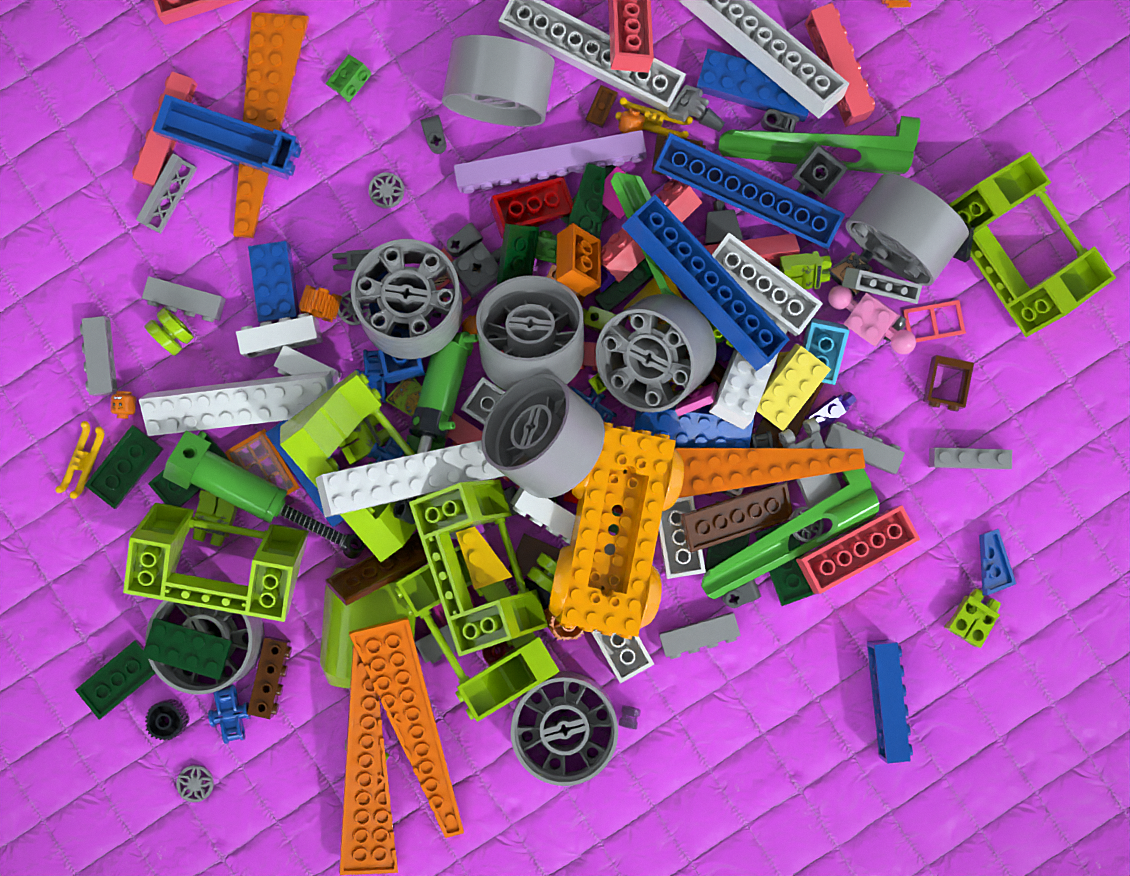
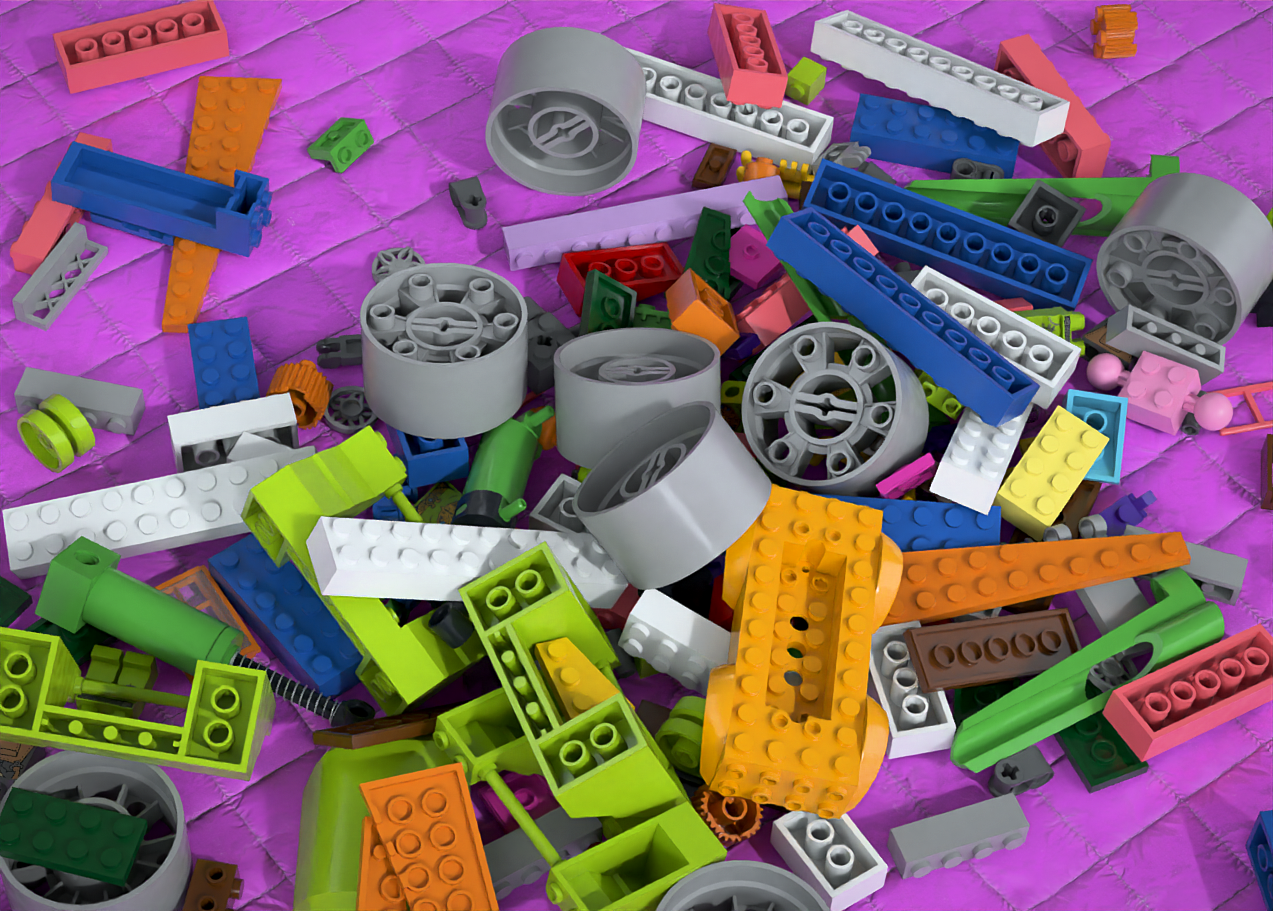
camera: 10 degrees left, 35 degrees down
none -> lime brick [785,57,827,105]

